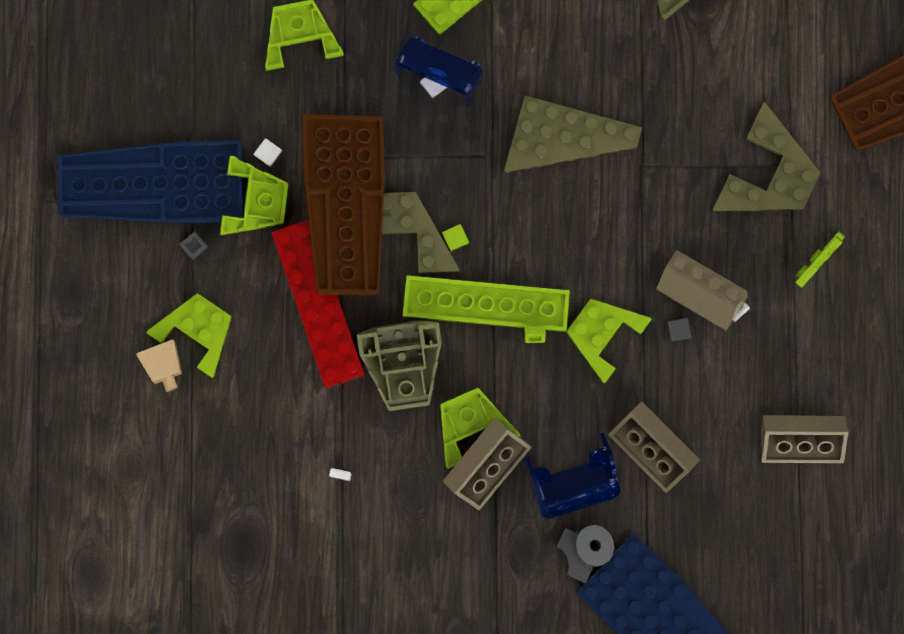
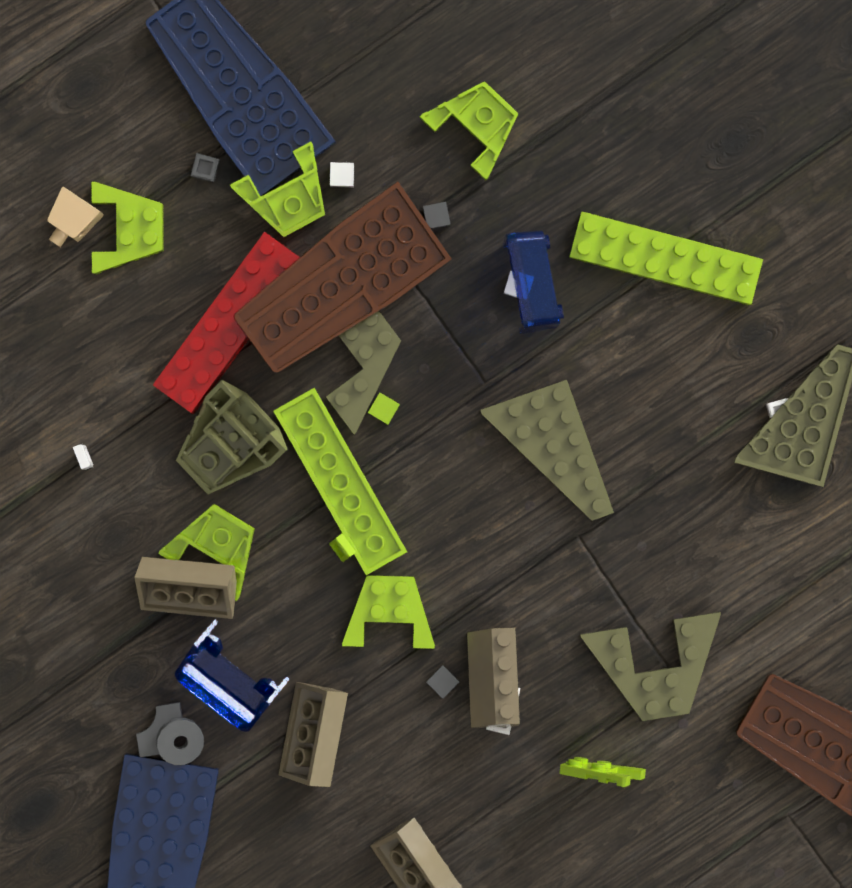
camera: 55 degrees right, 5 degrees up
none -> dark grey tile [423,202,451,229]

